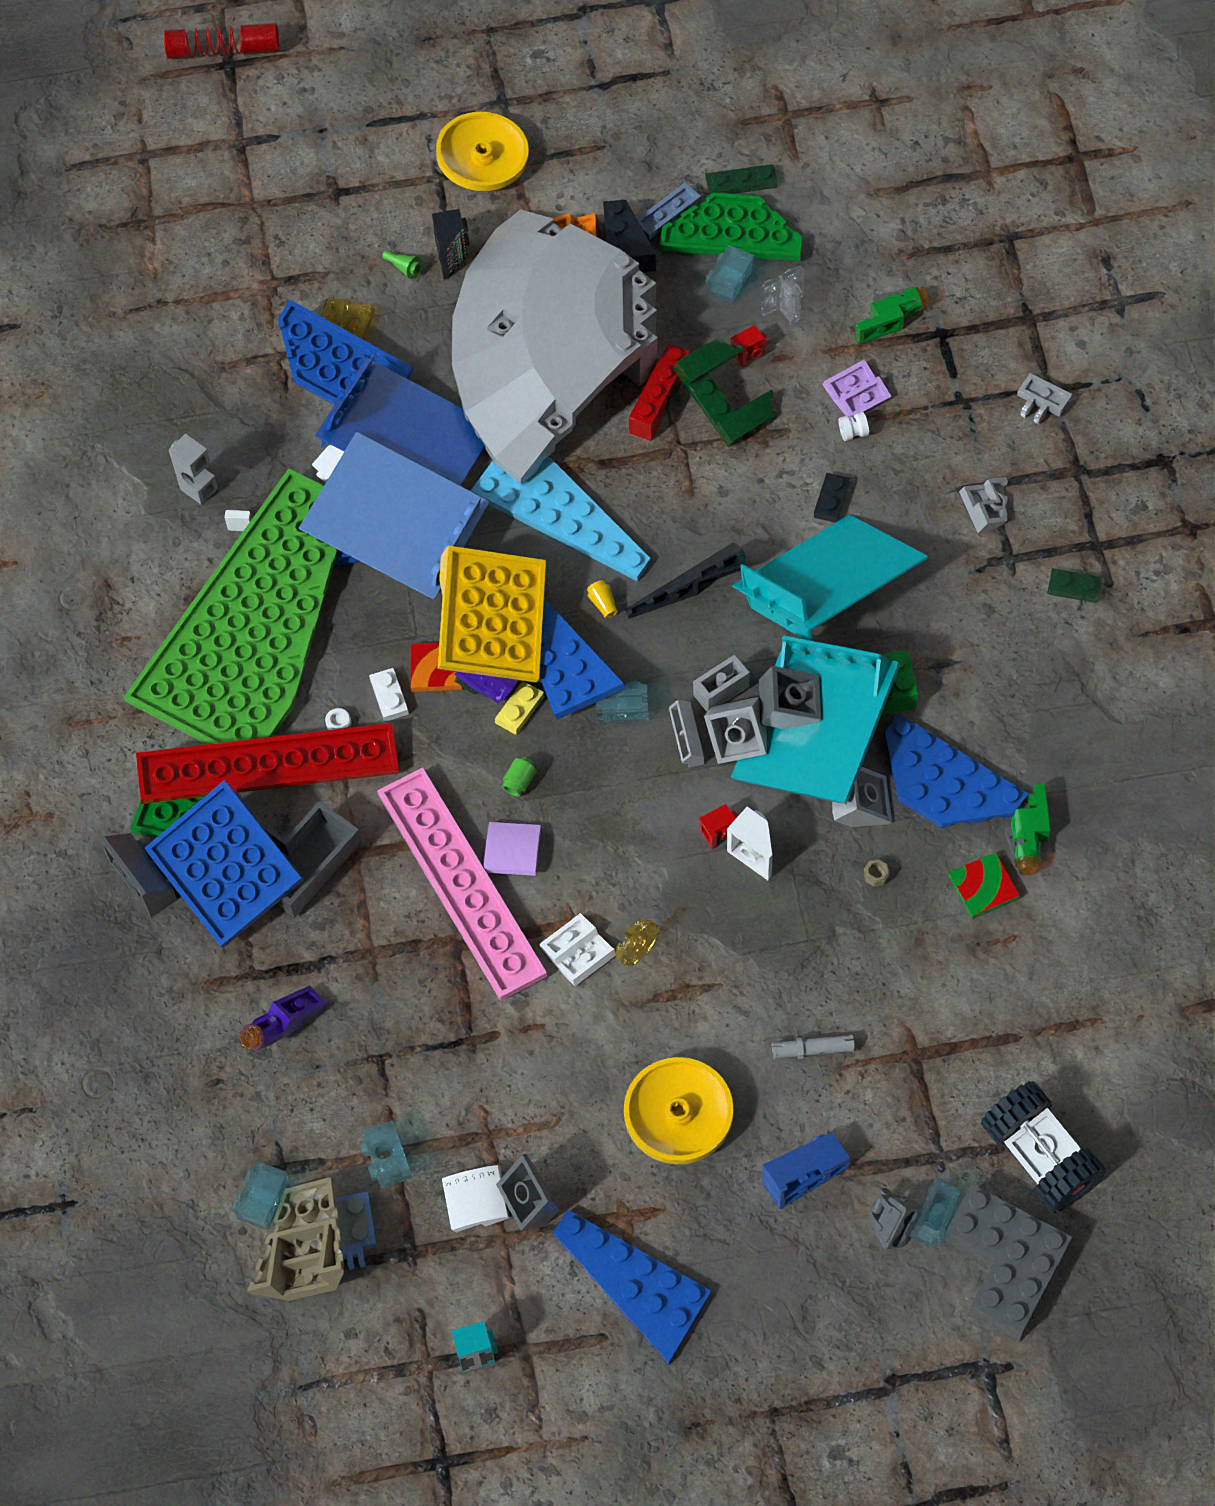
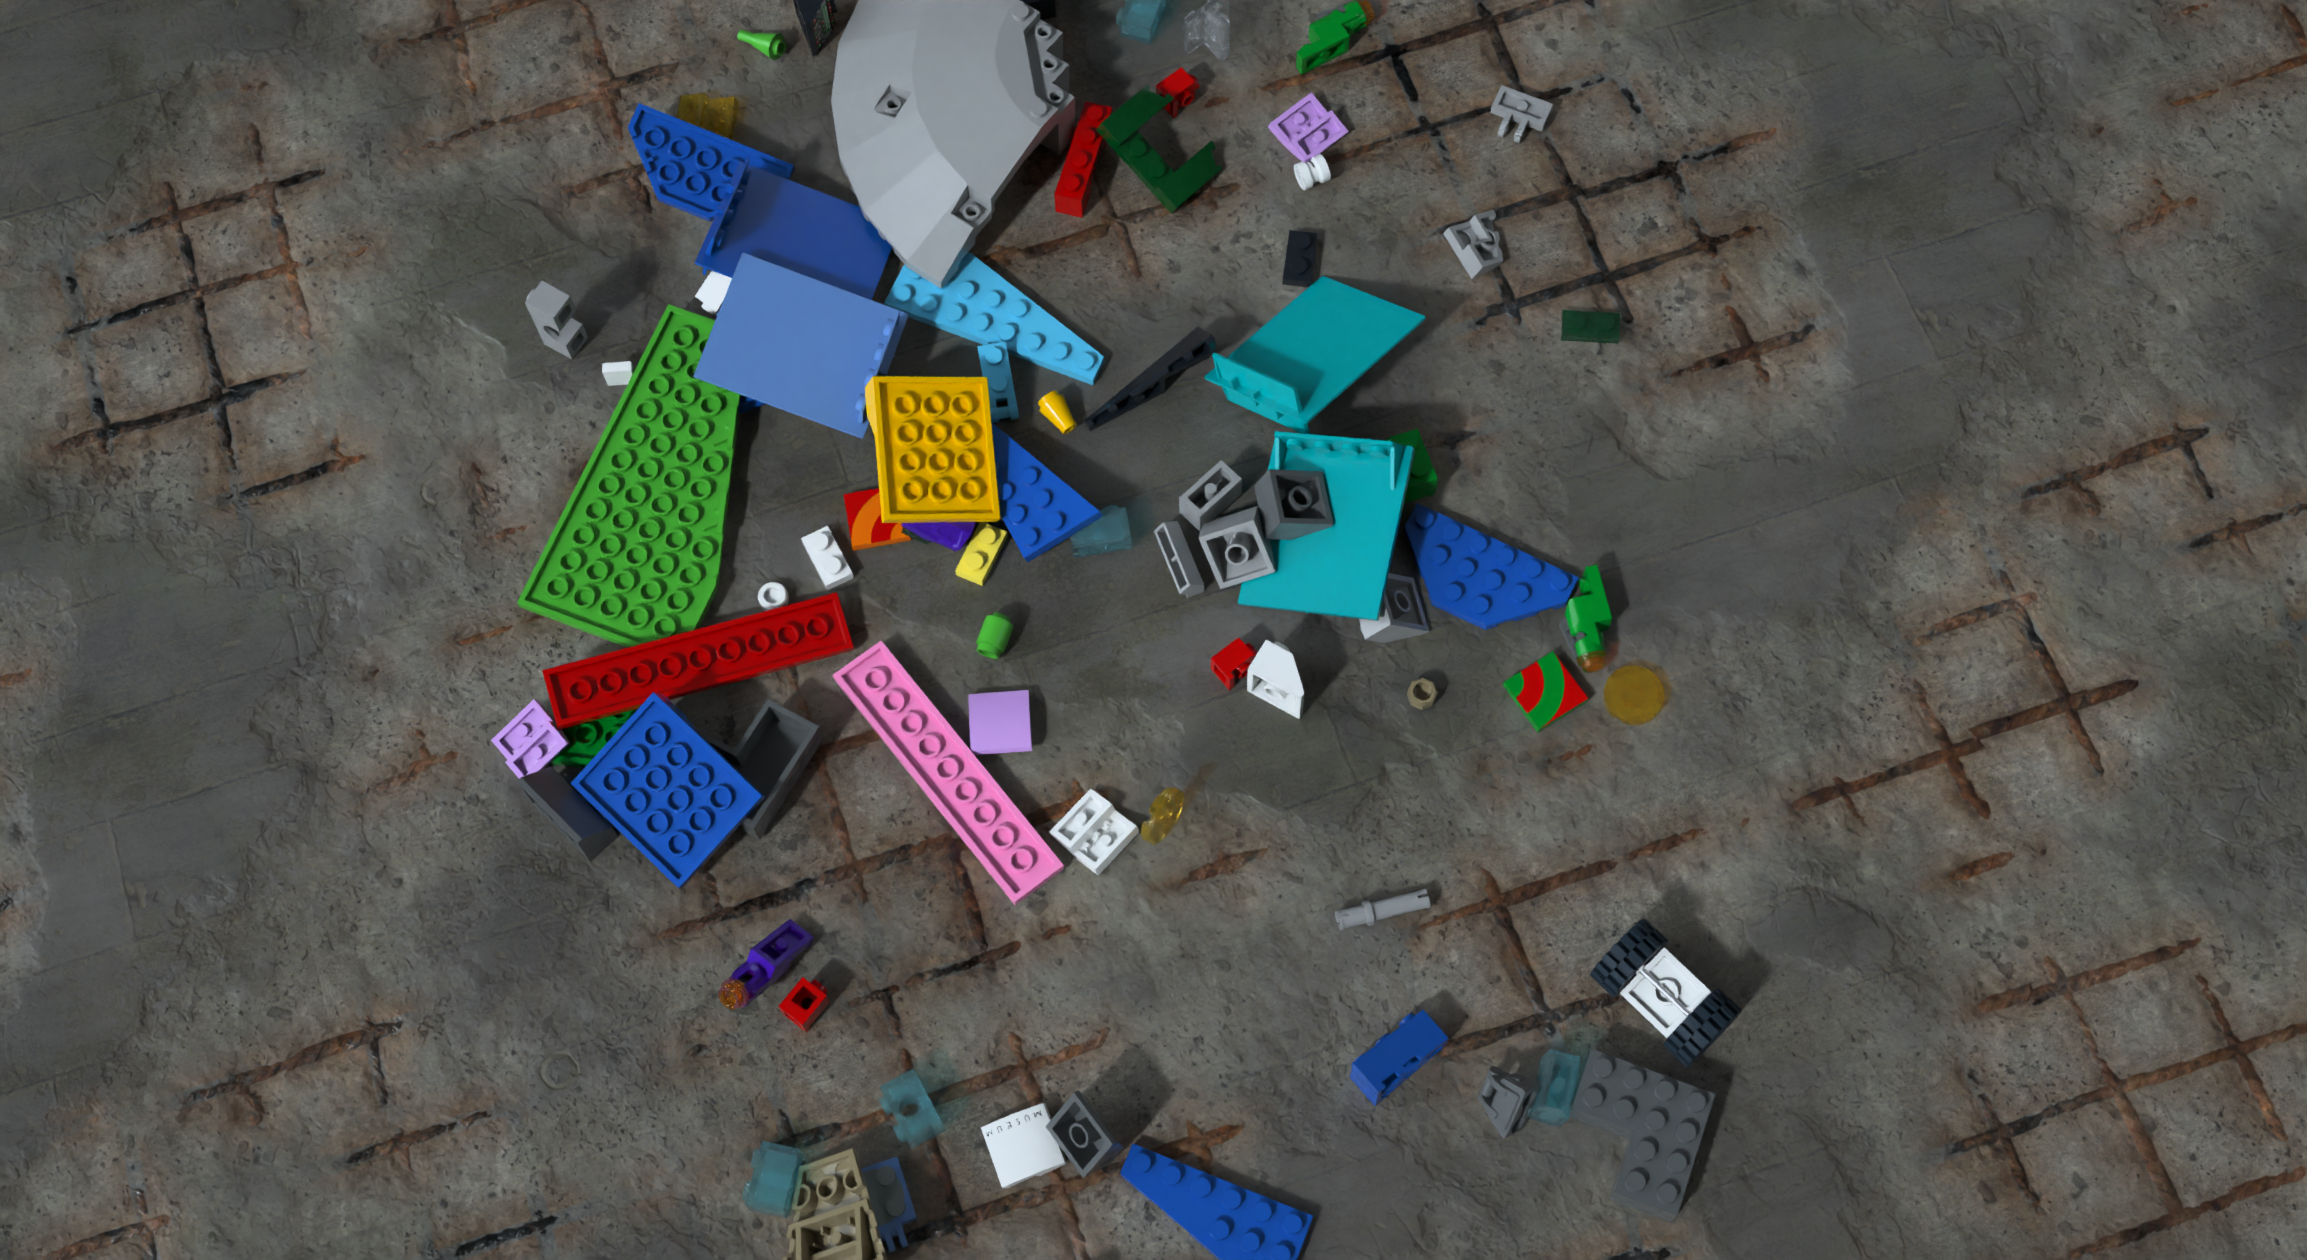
camera: 10 degrees left, 5 degrees up
yellow dish [624,1057,733,1164] -> none
none -> lavender slope [491,699,570,778]
none -> red brick [778,977,830,1033]
none -> medium azure plate [977,342,1019,423]
none -> clear yellow tile [1603,666,1665,725]

